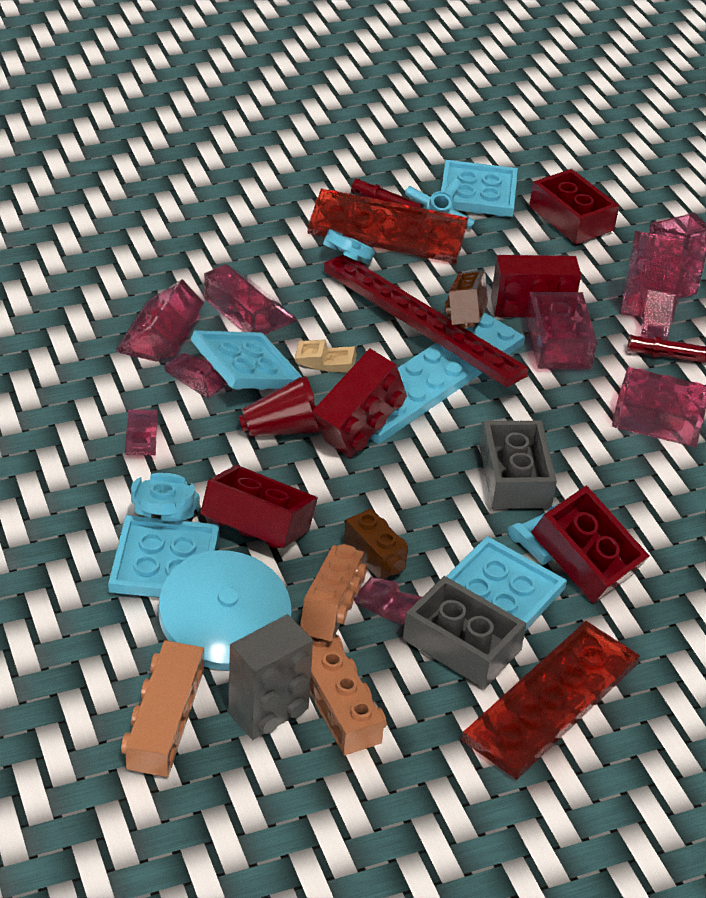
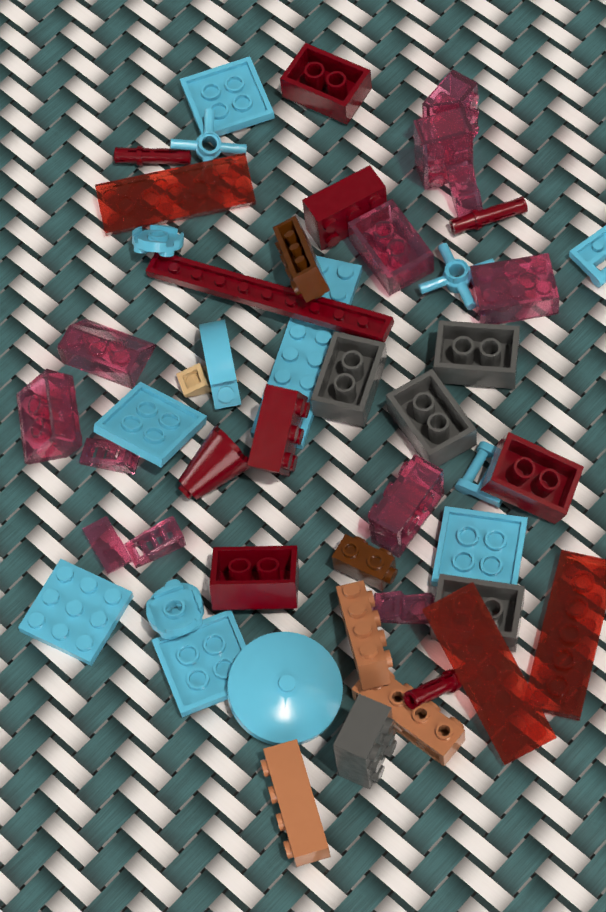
camera: 15 degrees left, 20 degrees up
none -> medium azure plate [18,559,134,666]
none -> clear pink slope [125,516,186,568]
none -> medium azure arch [199,319,242,410]
none -> dark grey brick [311,331,387,427]
none -> clear pink brick [368,454,444,558]
none -> dark red pin [404,662,479,709]
none -> medium azure bar [418,243,496,310]
none -> clear red plate [422,582,557,765]
none -> dark grey brick [433,320,520,389]

